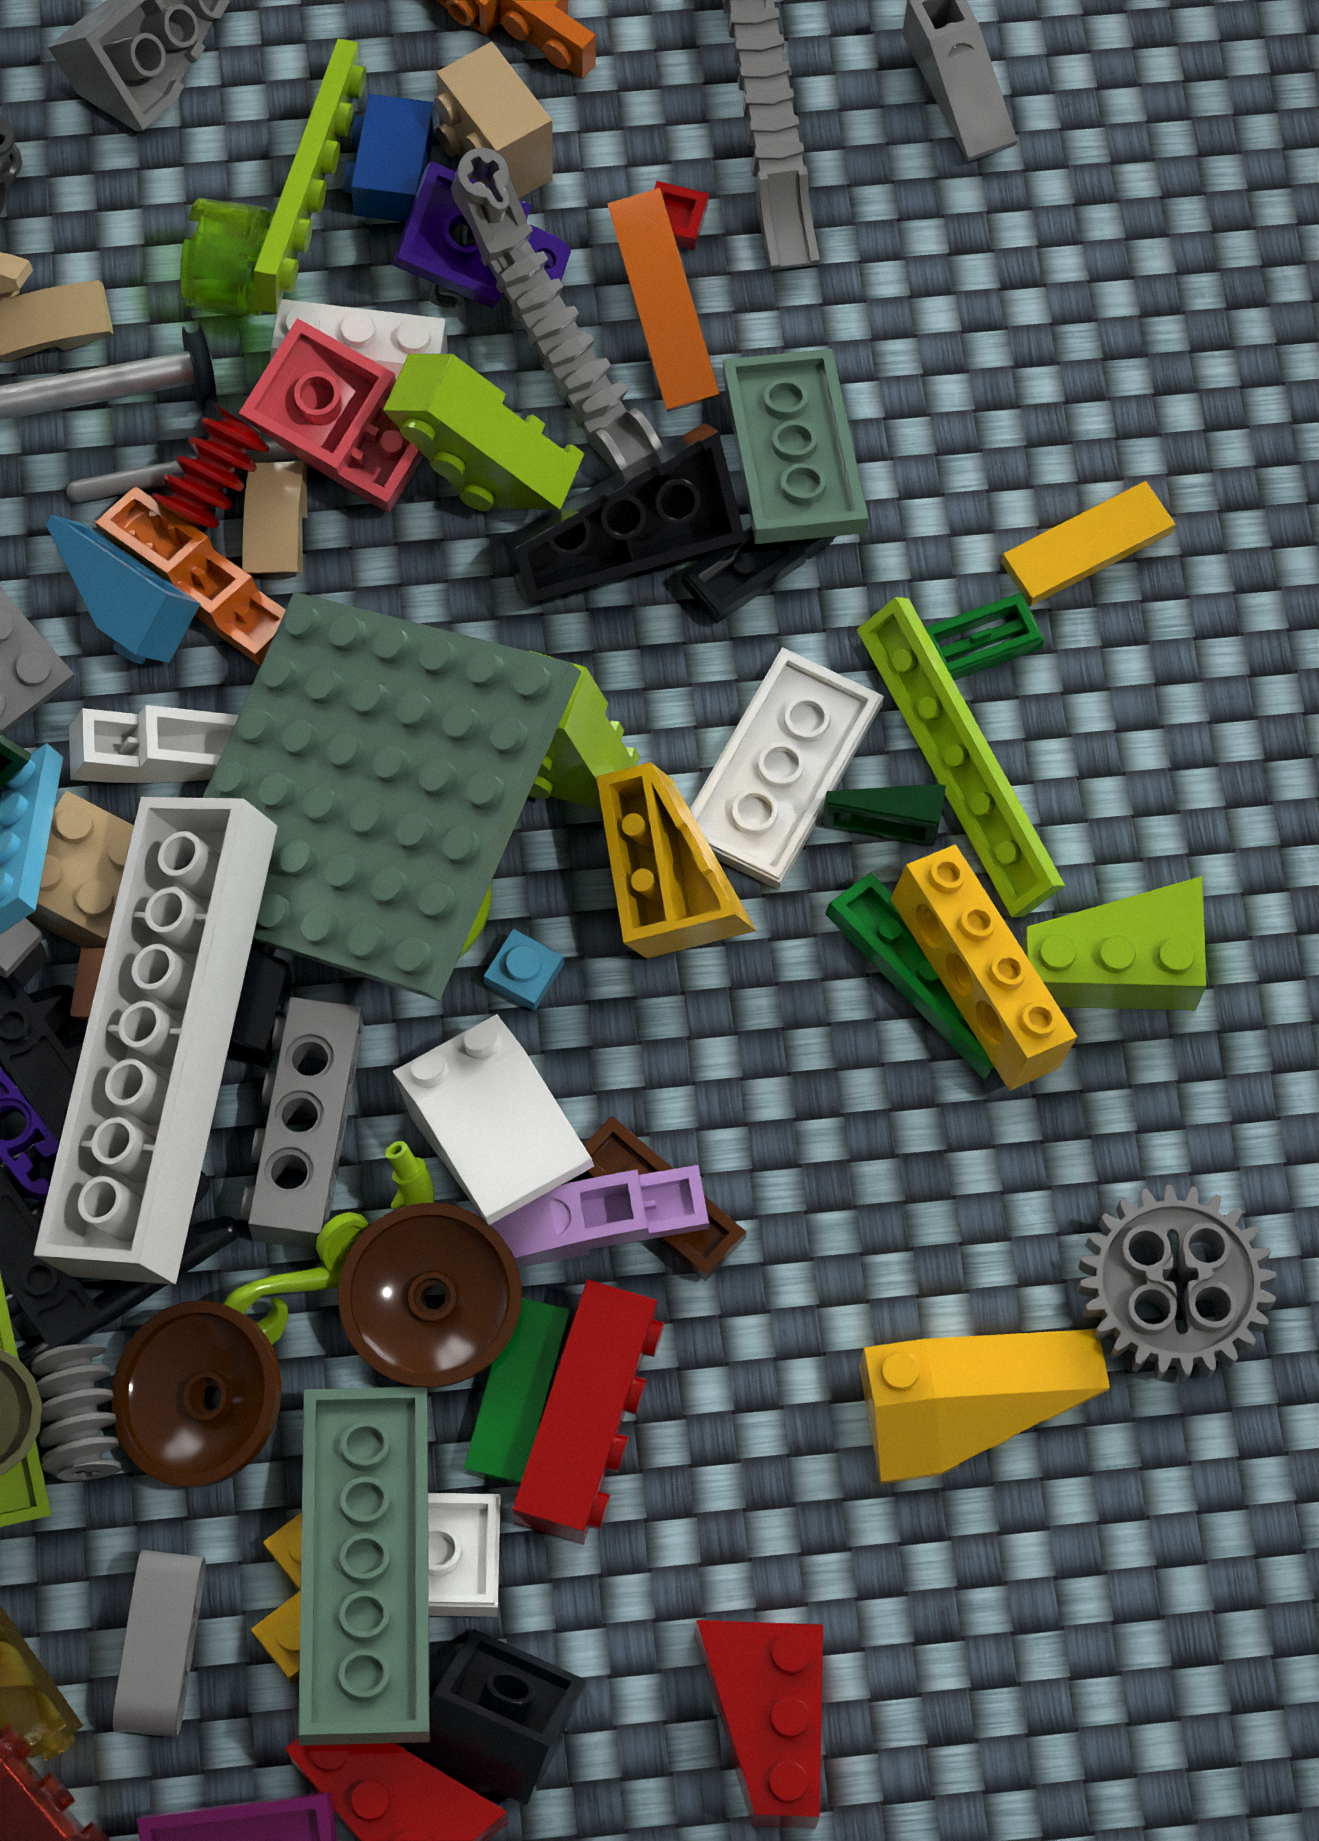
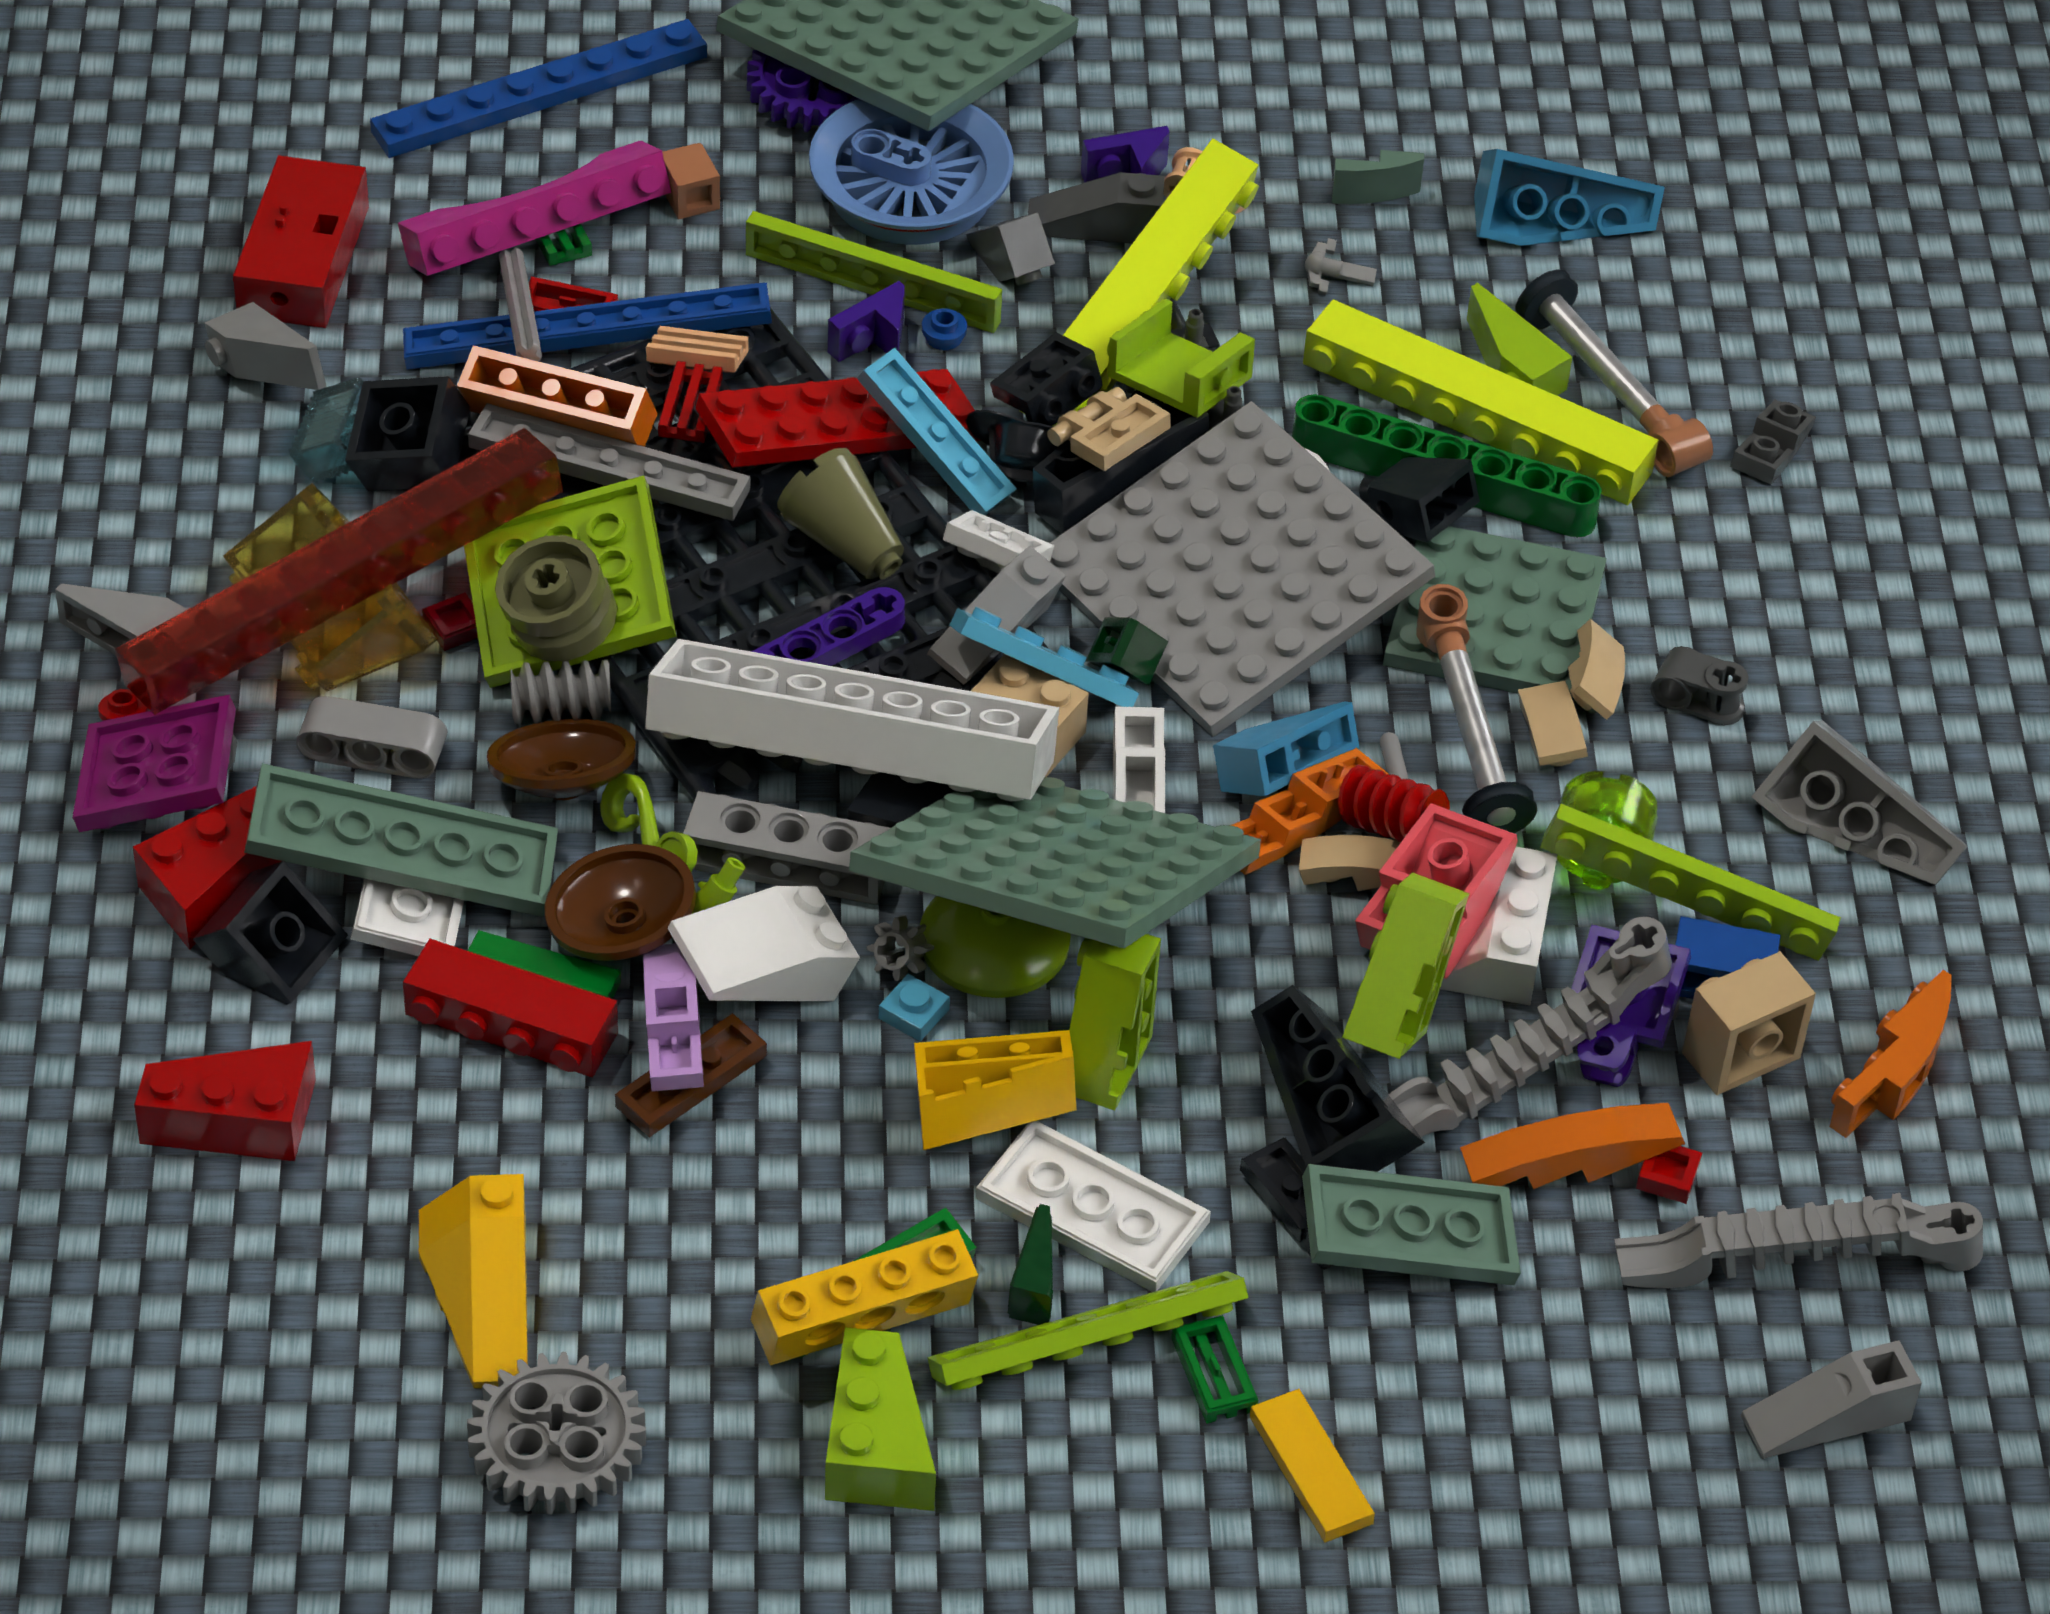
camera: 95 degrees right, 20 degrees down
none -> light grey gear [866,915,934,981]

